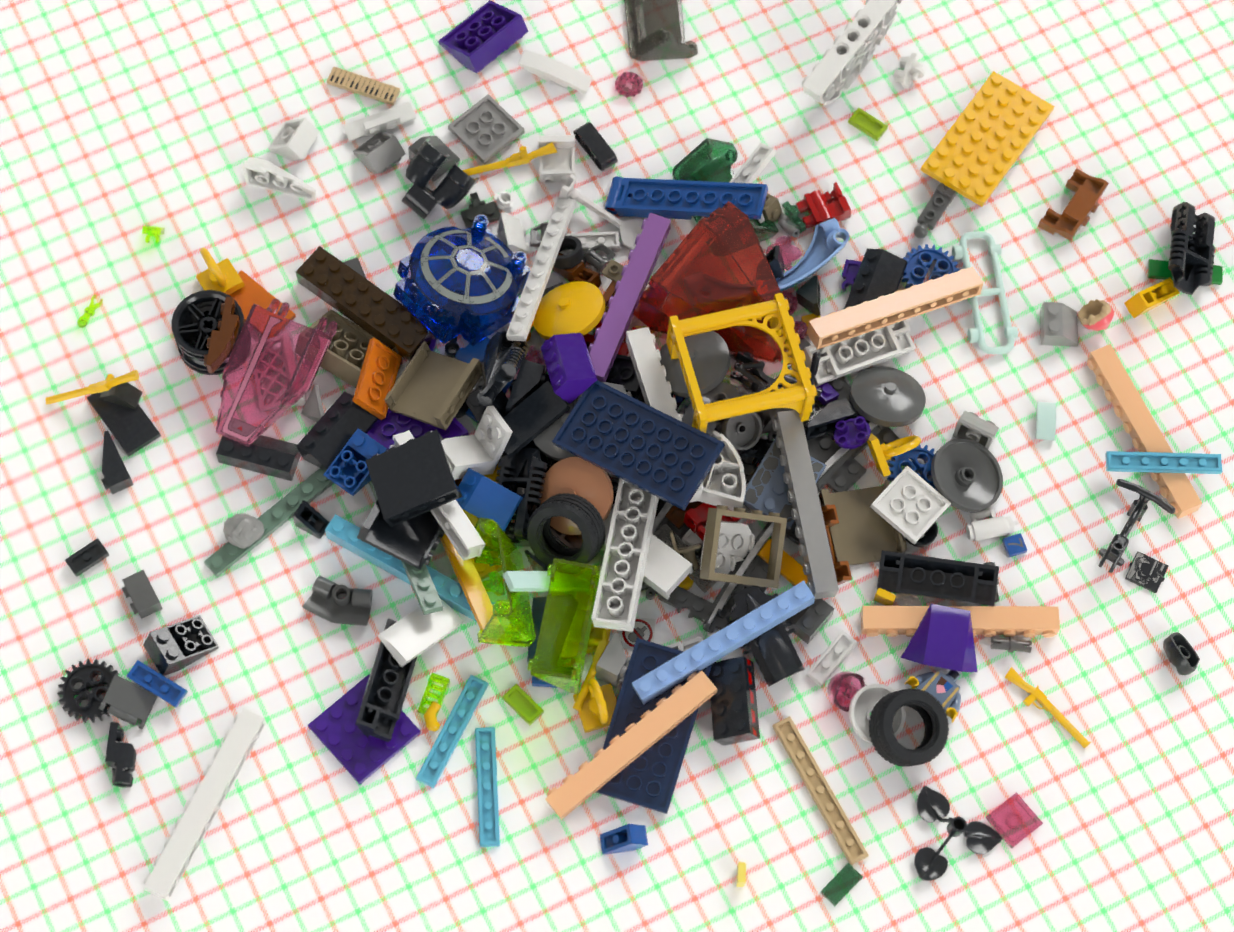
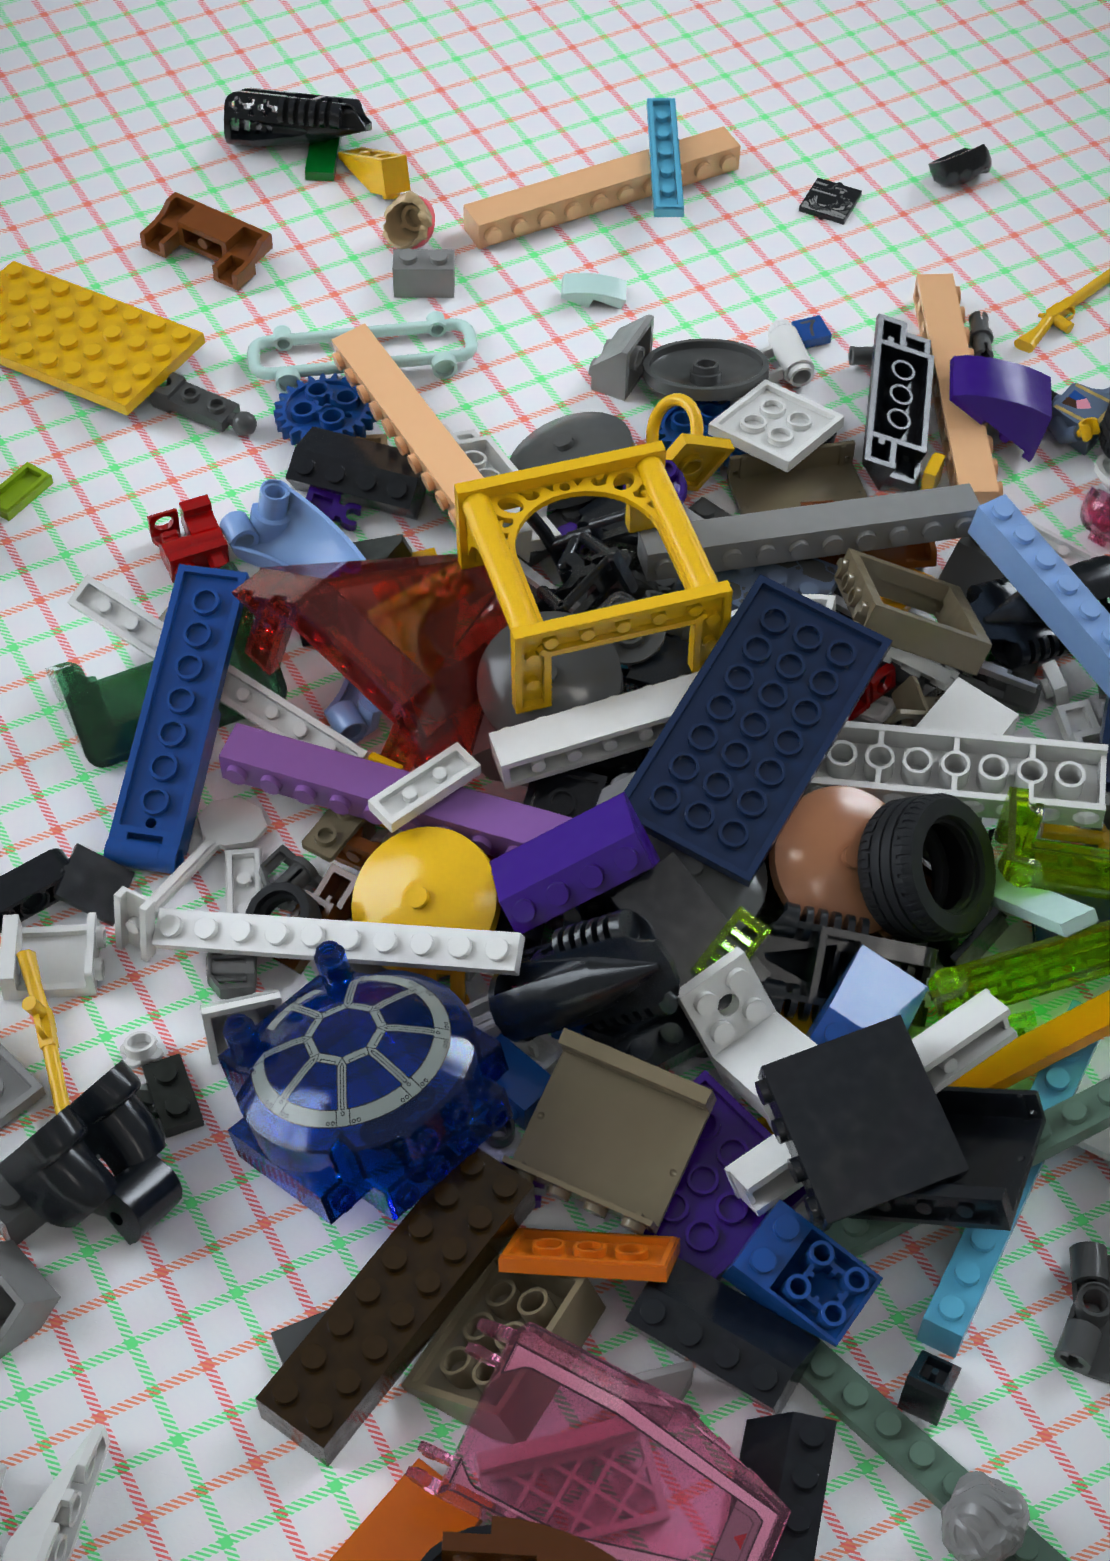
camera: 90 degrees left, 15 degrees down
black piece [1098,479,1176,573] -> none
none -> black piece [53,843,135,926]
none -> white plate [368,742,481,833]
none -> clear neon green slope [691,905,773,974]

